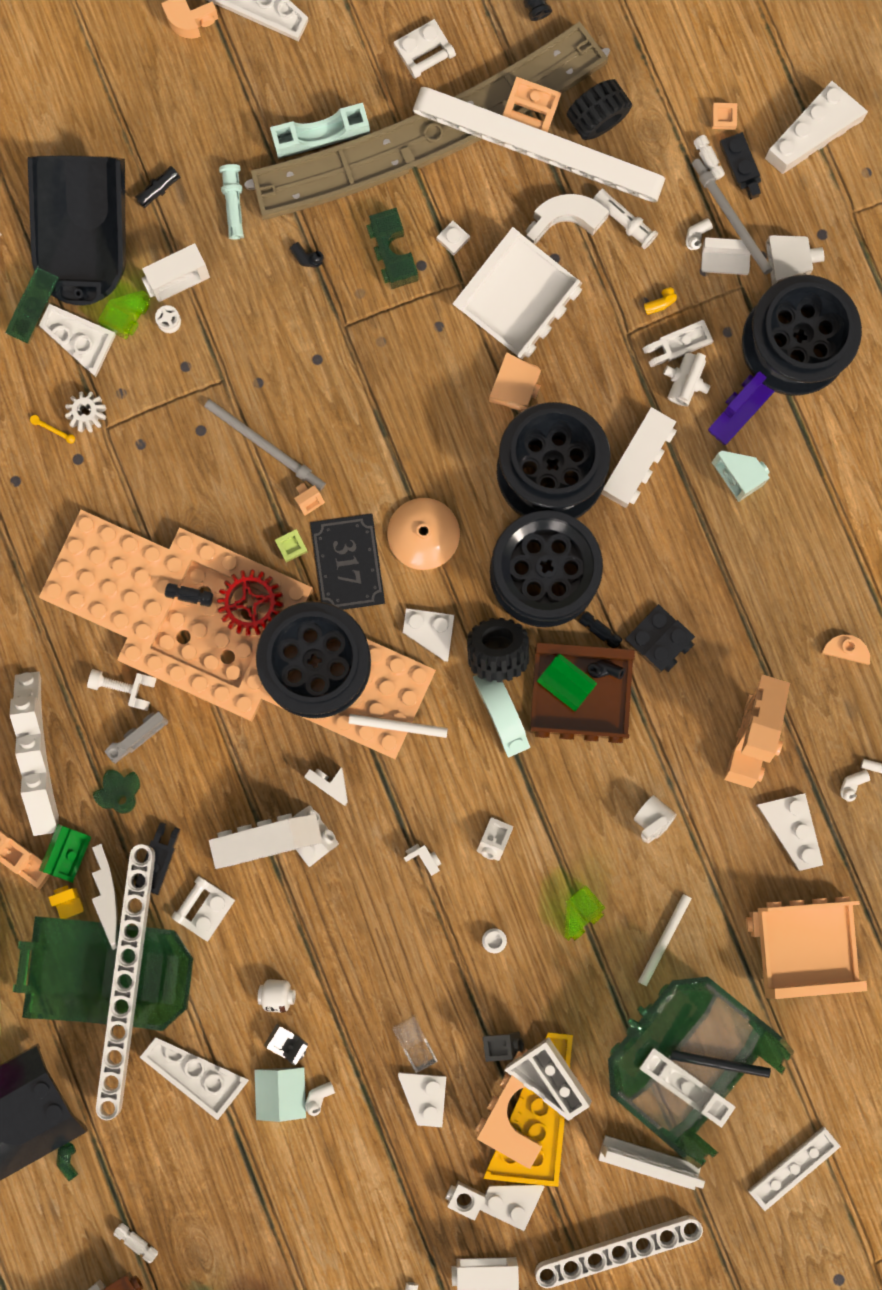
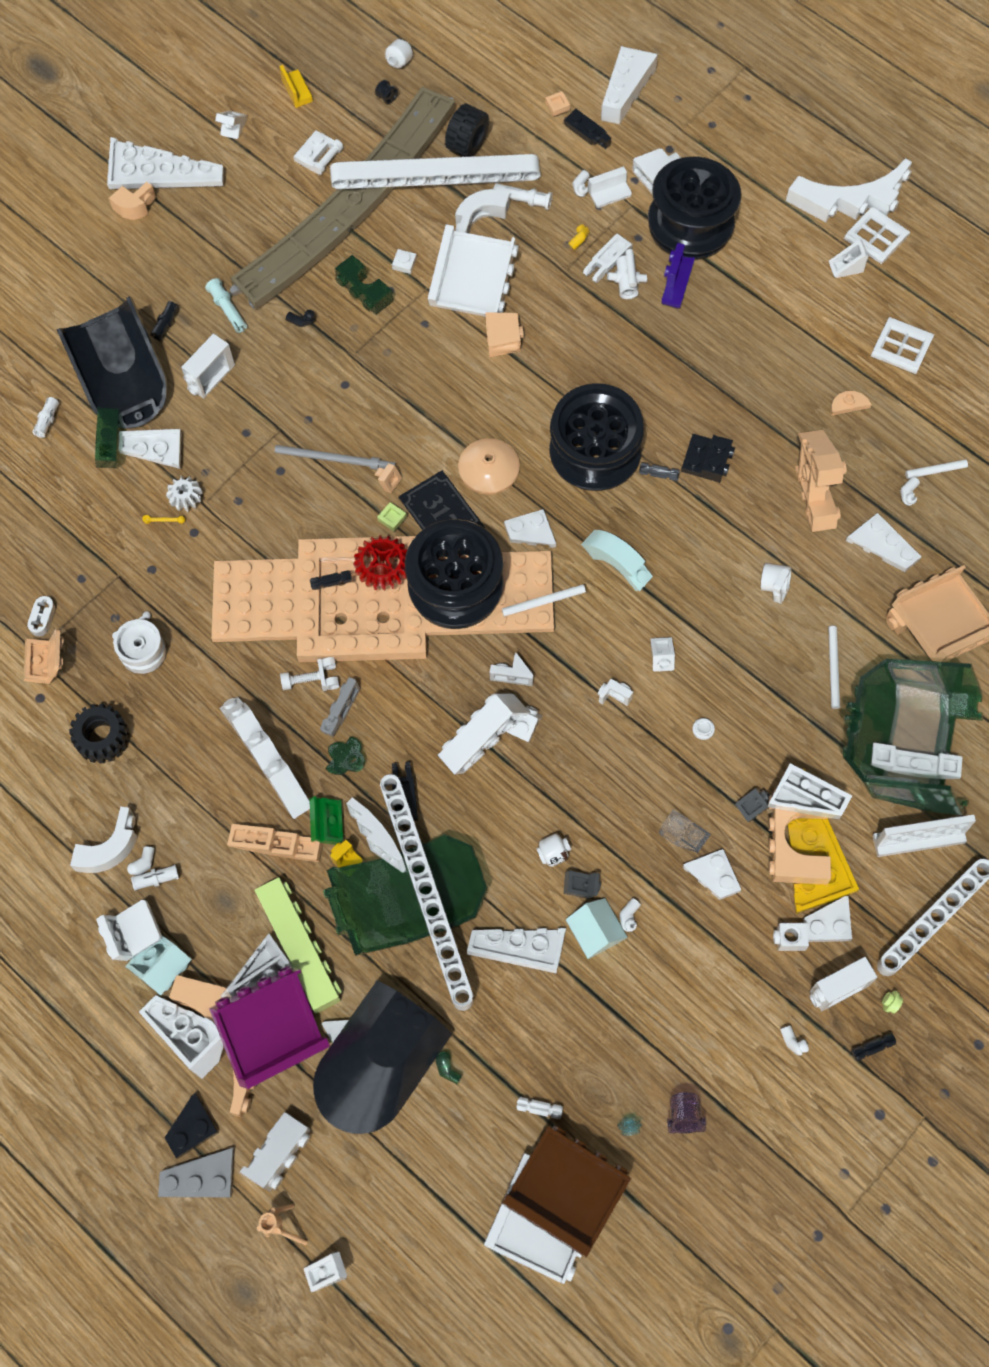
camera: 20 degrees left, 15 degrees down
clear neon green slope [98,290,150,340] -> none
white wheel [155,305,181,333] -> none
white plate [171,876,235,942] -> none
light aqua arch [270,103,370,159] -> none
black tyre [467,618,529,682] -> none
black wheel [496,402,611,519] -> none
light nougat plate [503,77,562,132] -> none
reddish brown panel [530,643,635,743] -> none
green panel [537,654,597,711] -> none
clear neon green slope [564,885,605,941] -> none
black arm [587,660,625,679] -> none
white brick [601,407,677,508] -> none
black bar [670,1050,771,1078] -> none
light grey bar [692,158,773,275] -> none
white axle [694,135,725,180] -> none
light aqua slope [712,451,770,502] -> none

